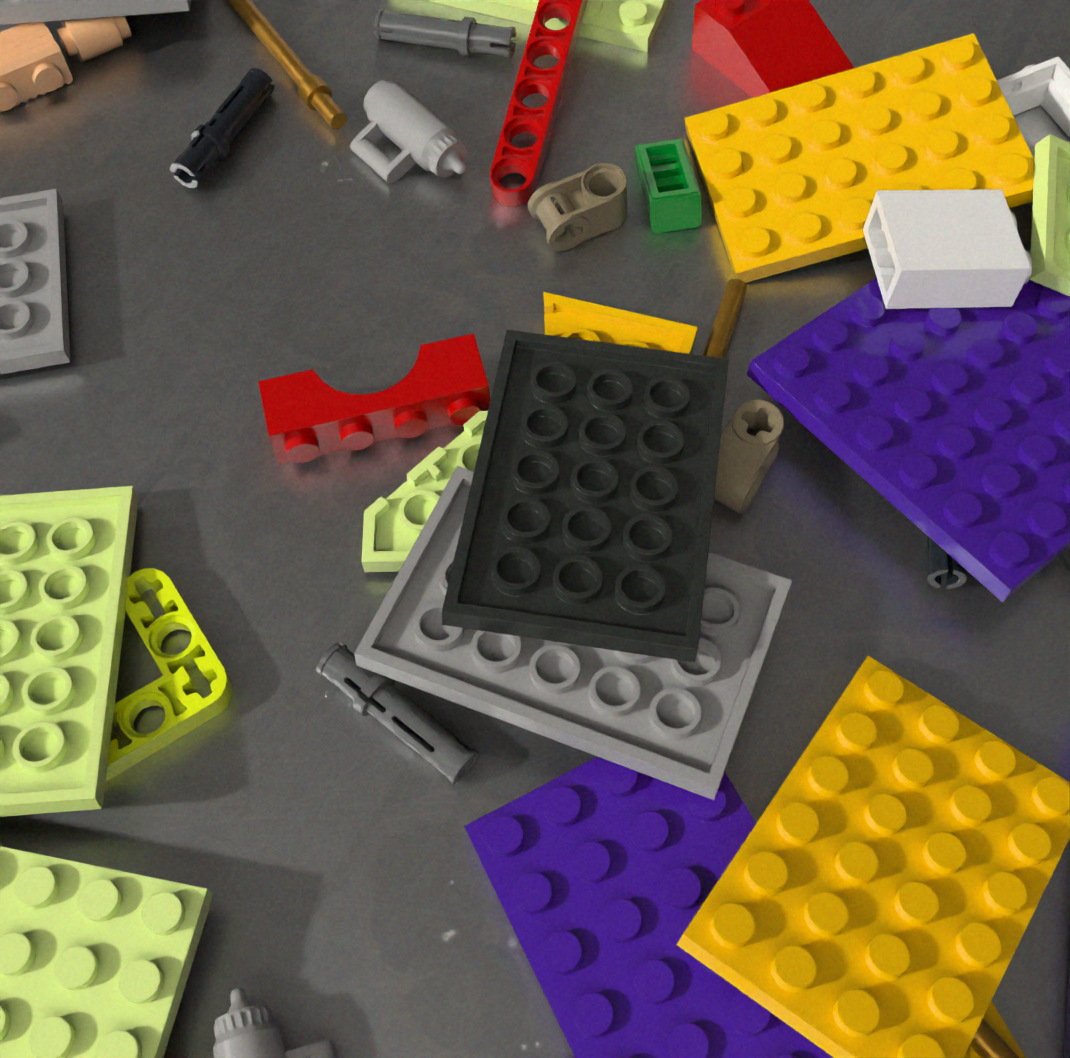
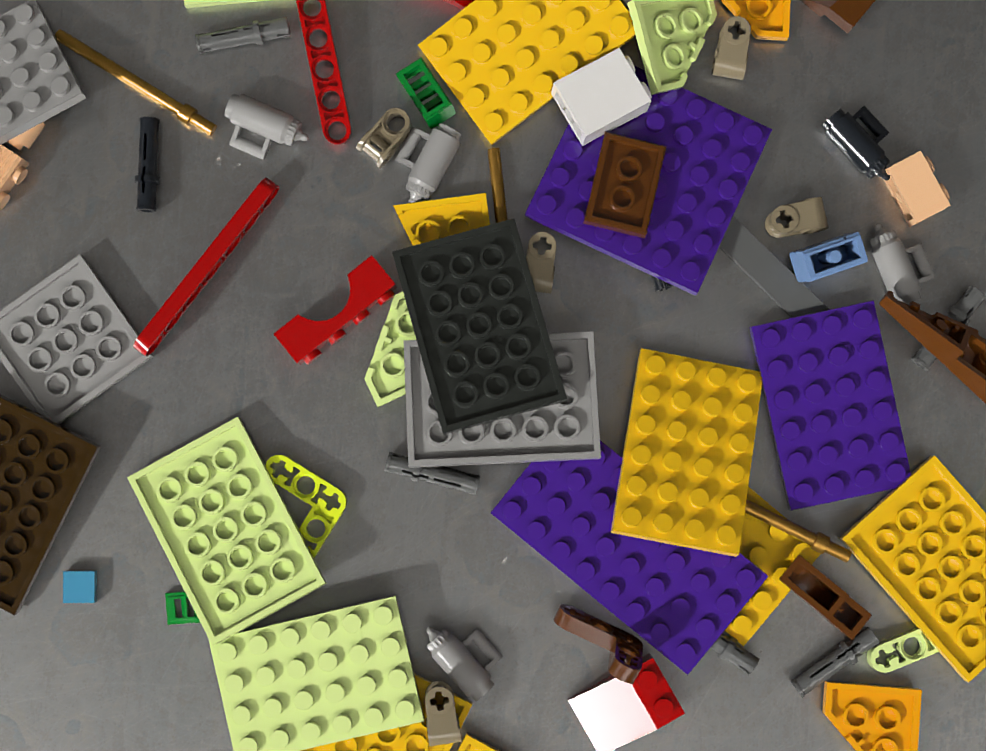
camera: 30 degrees left, 25 degrees up
none -> red beam [133,177,280,357]
none -> light grey piece [395,123,461,203]
none -> reddish brown tile [583,132,667,238]

